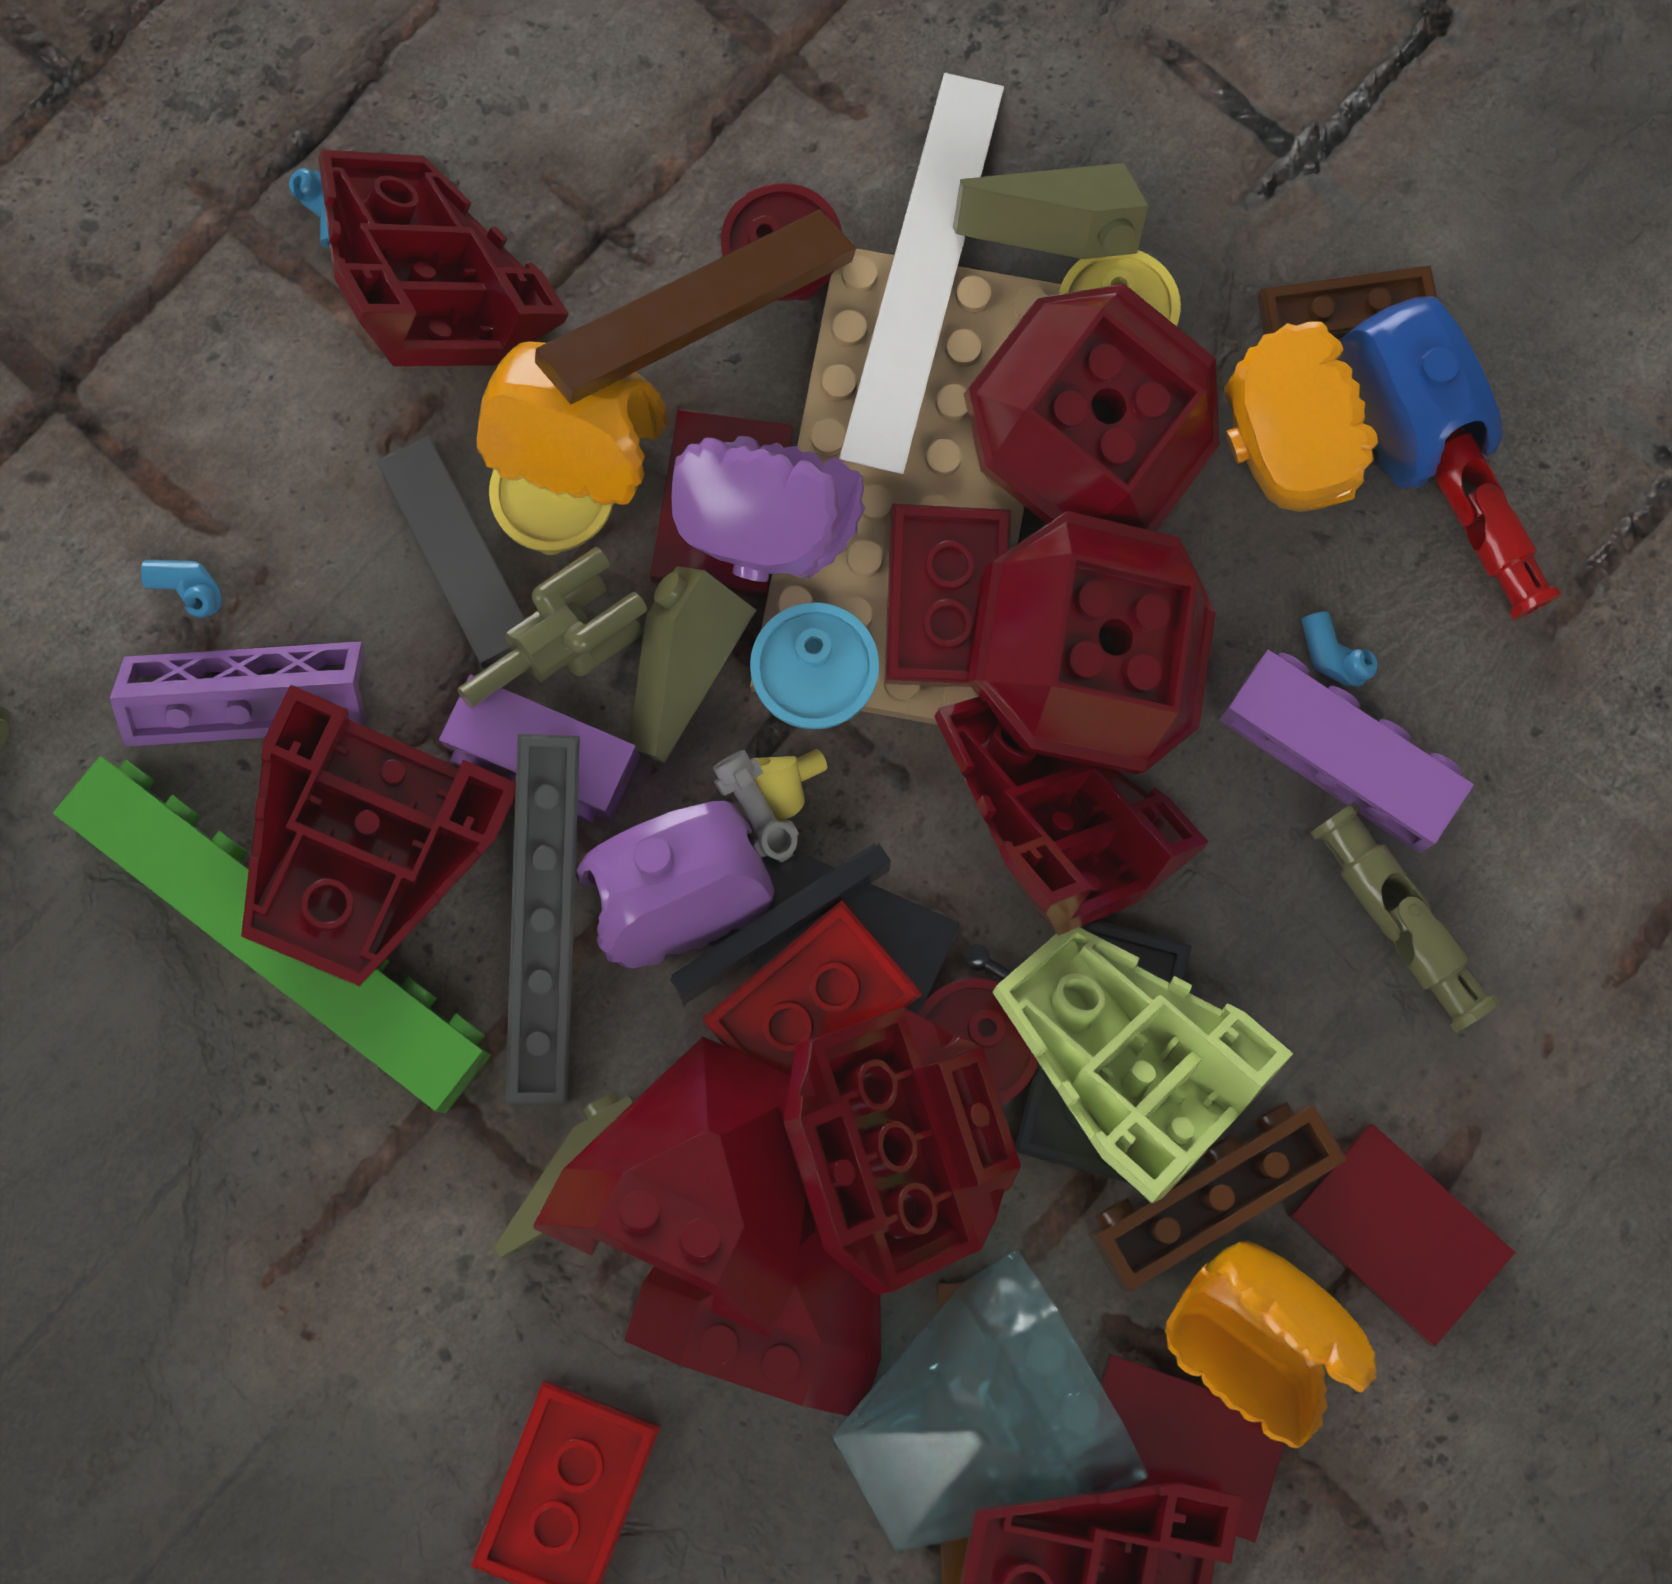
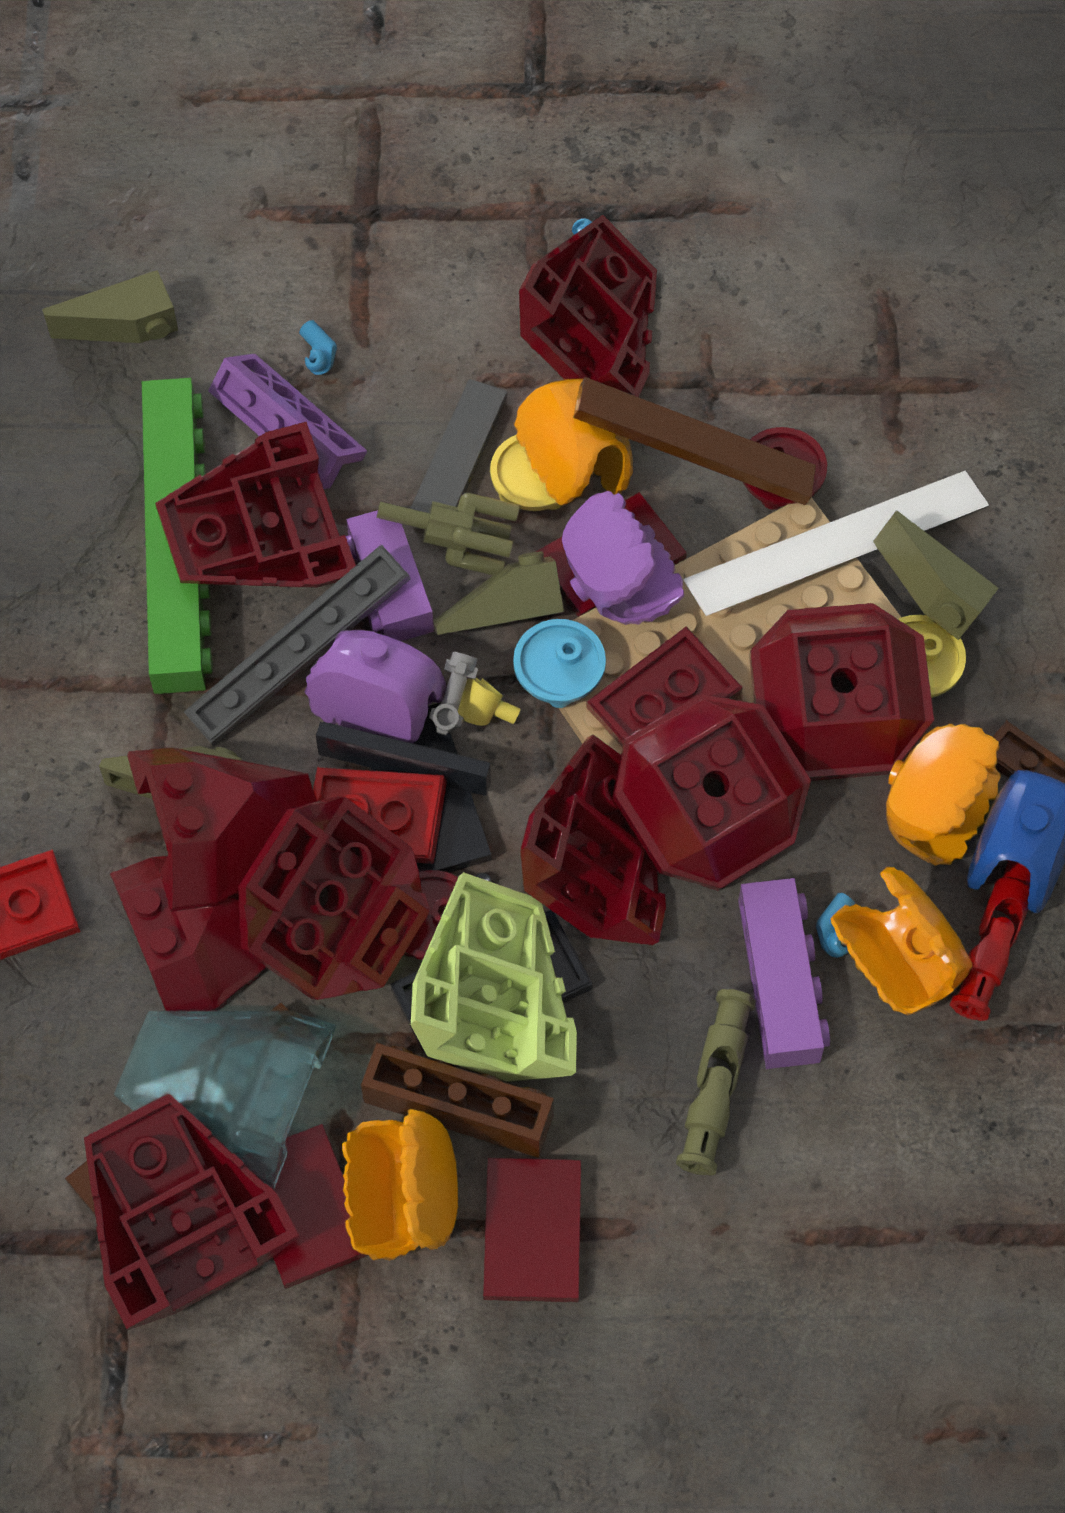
camera: 50 degrees right, 15 degrees down
none -> light orange animal [831,867,972,1015]

